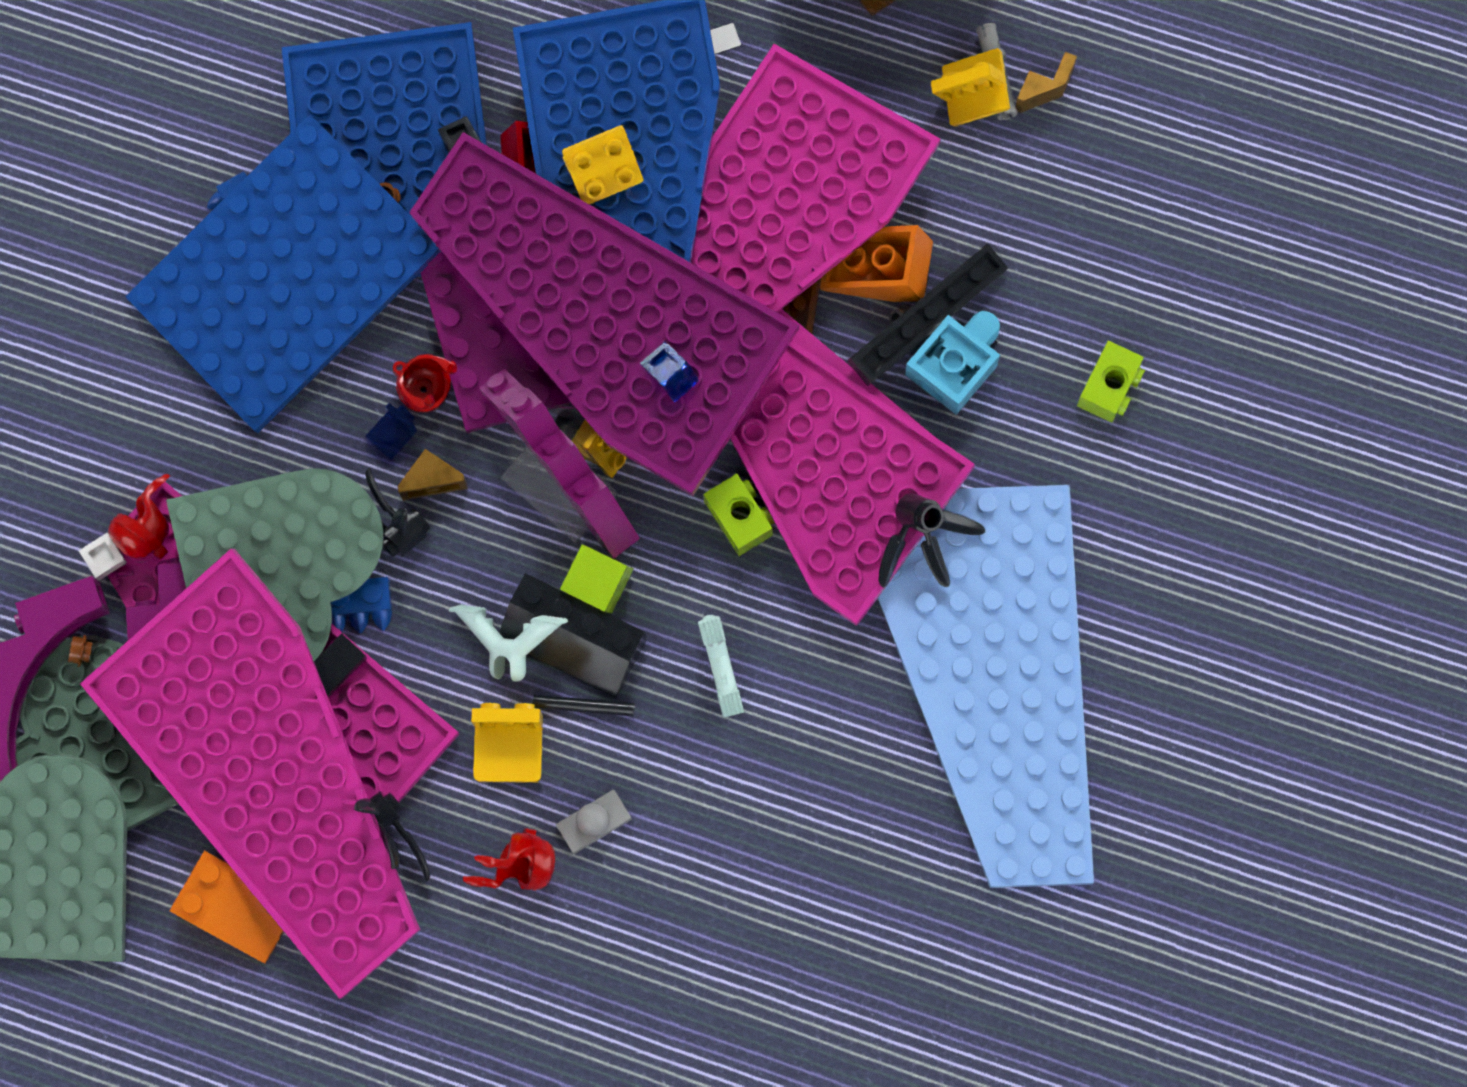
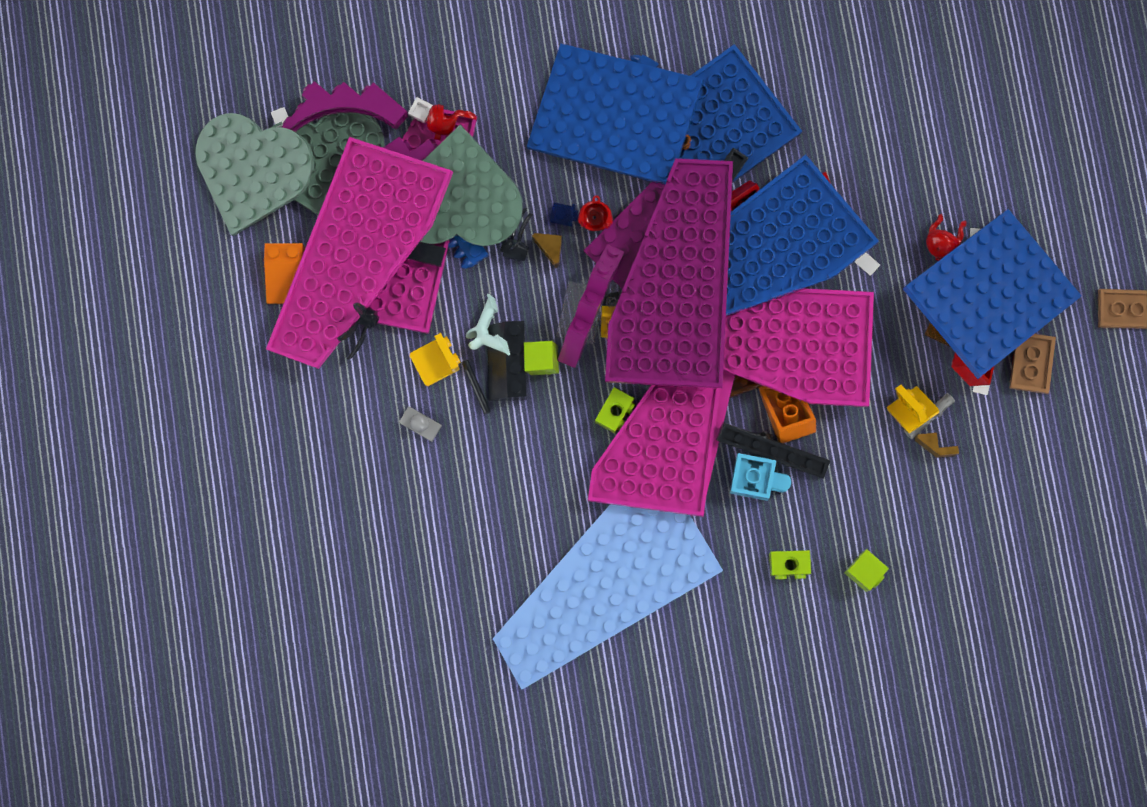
camera: 60 degrees right, 5 degrees up
dark orange plate [68,635,93,667] -> none
red hair [462,828,555,891] -> none
yellow bracket [562,125,644,205] -> none
clear blue bracket [640,341,699,402] -> none
light aqua piece [698,615,744,718] -> none
black plant [878,493,986,588] -> none
none -> lime head [844,549,889,592]

